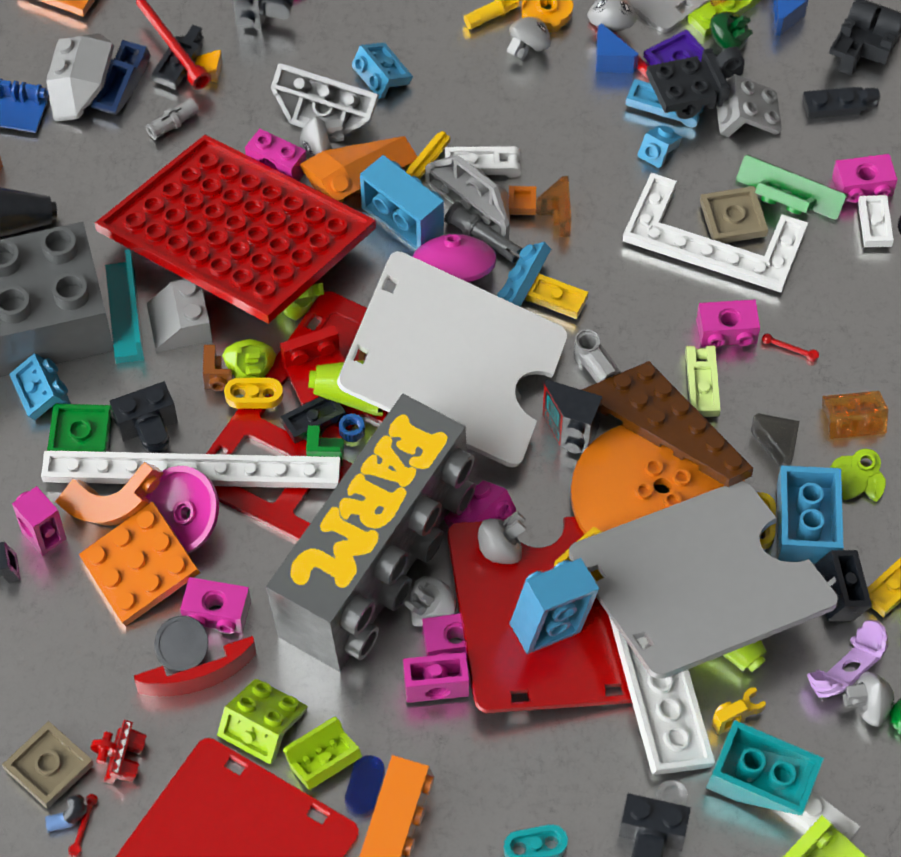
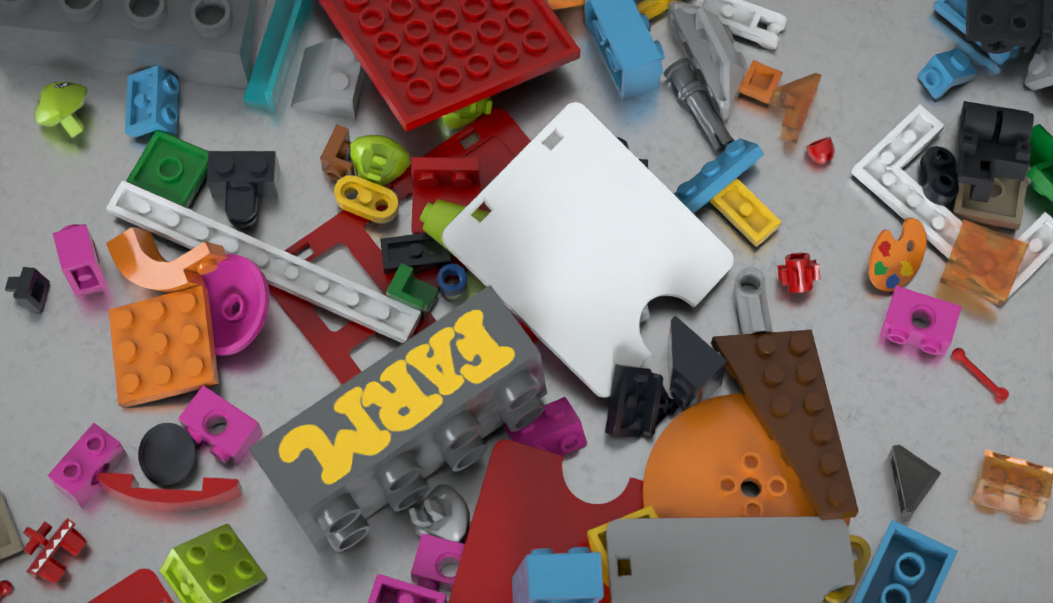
camera: 25 degrees right, 10 degrees up
dark pink dish [412,234,496,282] -> none
light grey piece [478,511,526,564] -> none
yellowish green plate [685,346,721,417] -> none
lime plate [830,448,886,502] -> none
none -> dark pink brick [47,422,127,508]
none -> black slope [605,364,679,437]
none -> red gear [777,252,821,293]
none -> red hinge [806,137,835,164]
none -> orange piece [868,217,927,292]
none -> black plate [920,146,959,206]
none -> clear orange plate [939,219,1028,307]
none -> black plate [956,101,1034,203]

